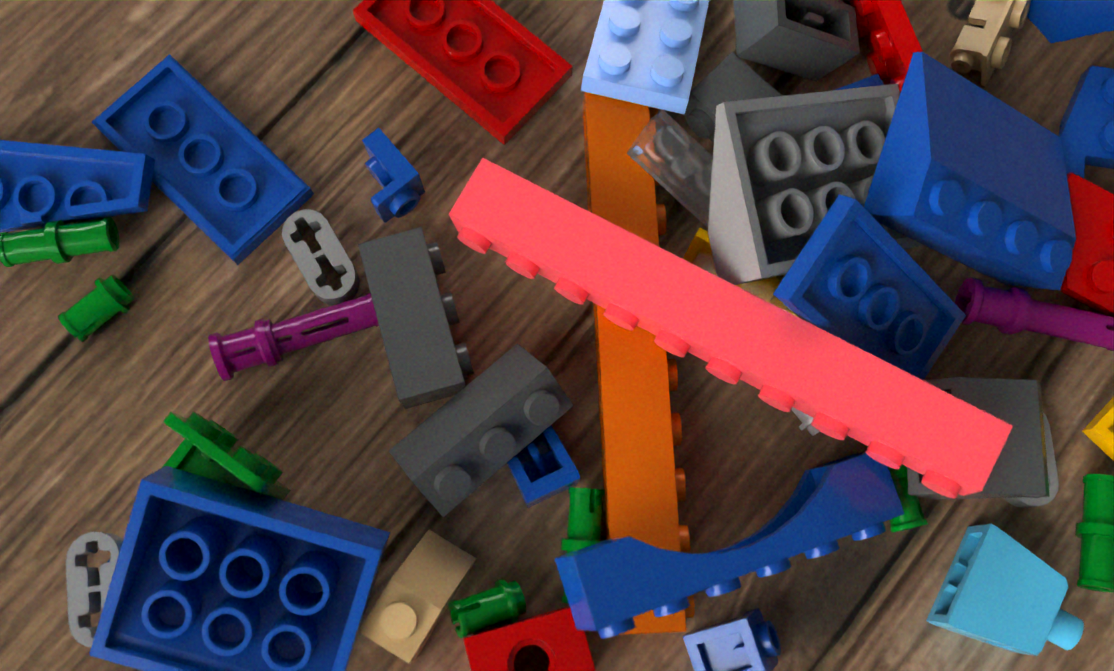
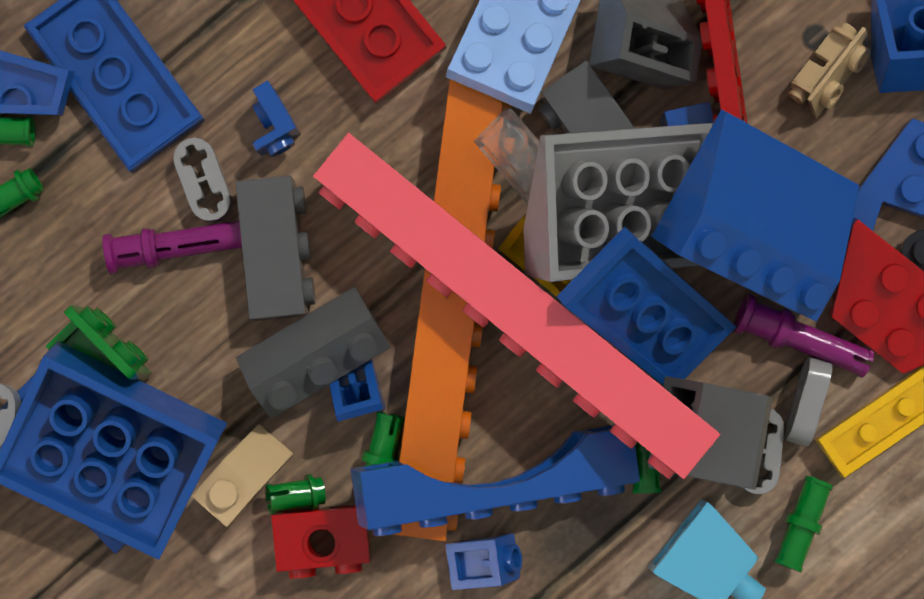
camera: 15 degrees right, 10 degrees up
none -> light grey beam [784,357,832,447]

